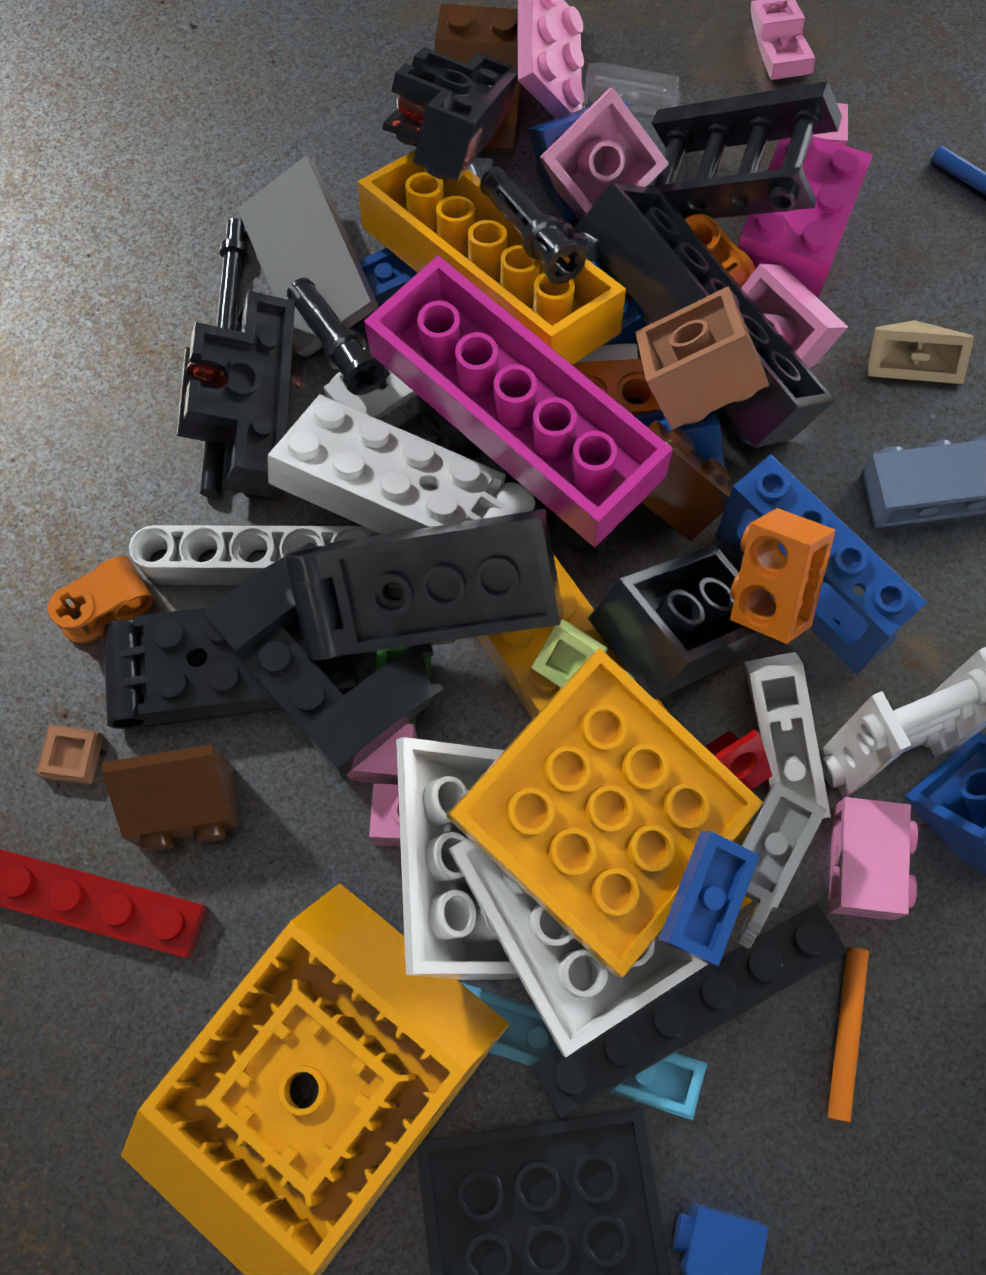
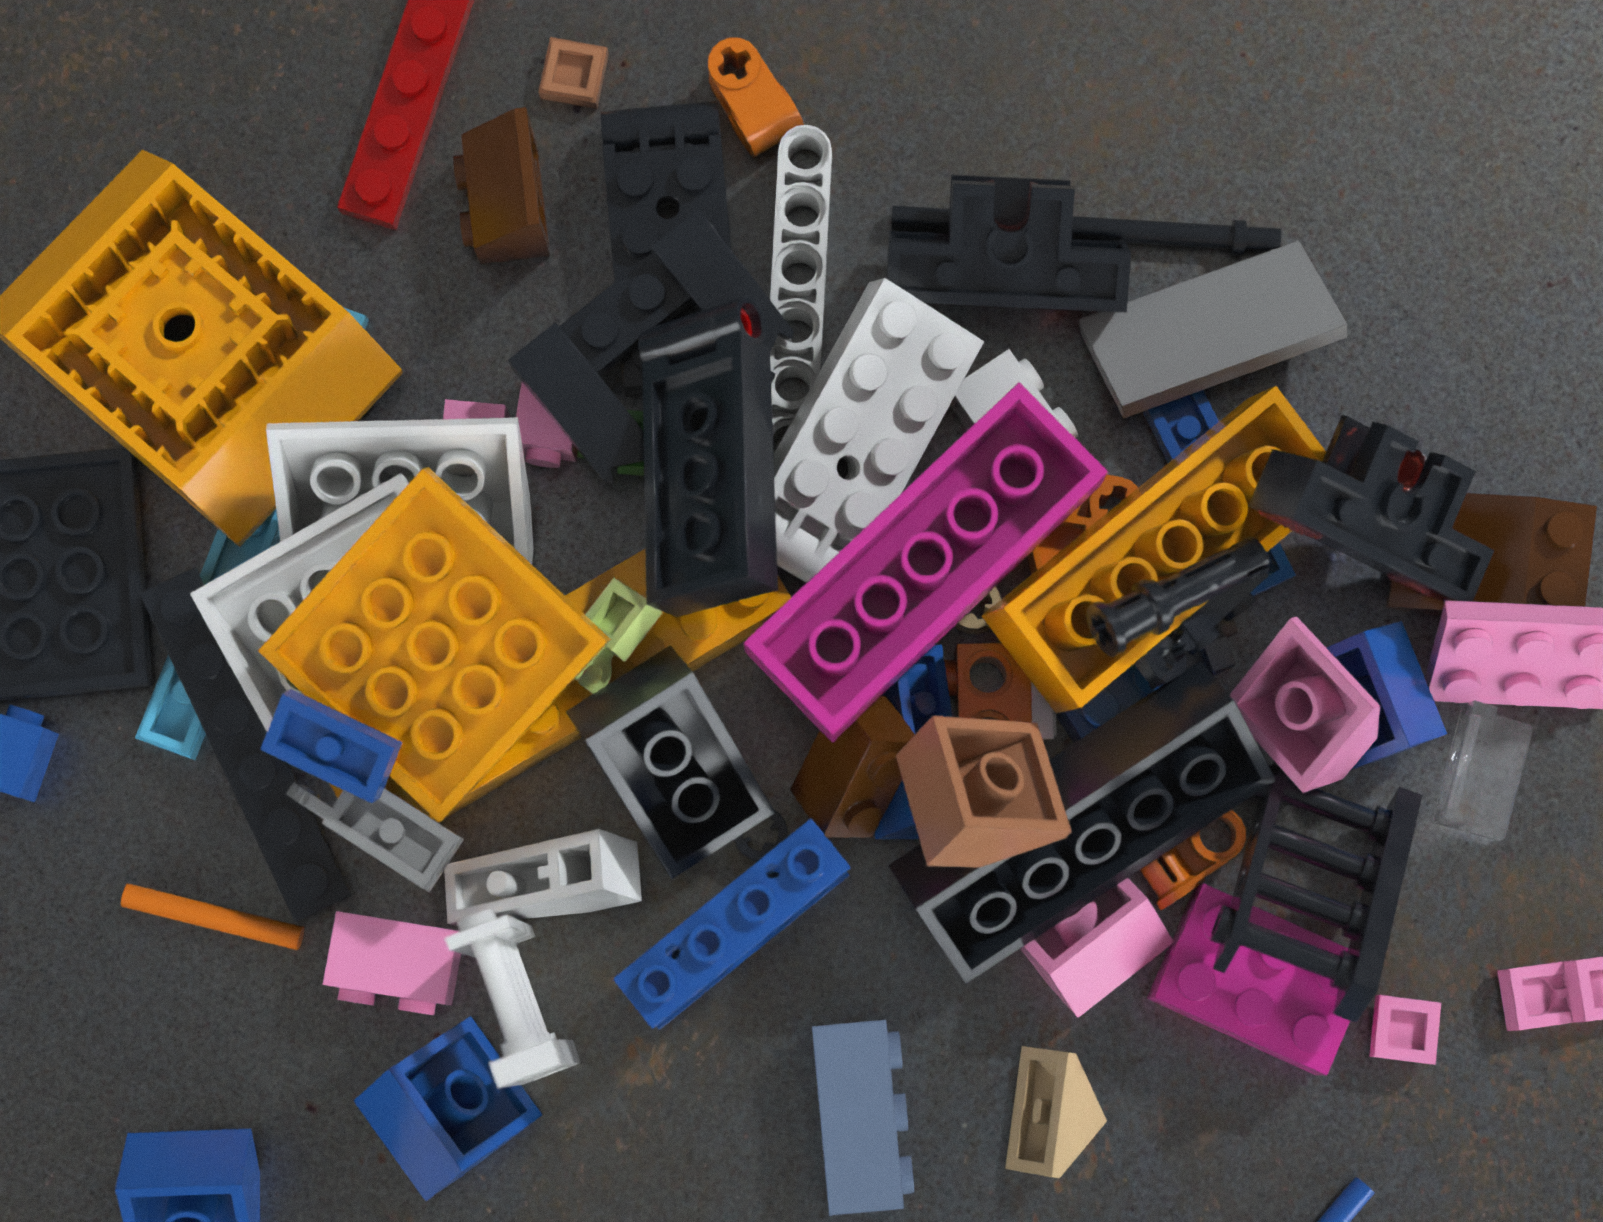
camera: 90 degrees right, 10 degrees up
black pin [287,278,386,396] -> none
red bracket [705,730,773,790] -> none
orange brick [730,508,836,644] -> none

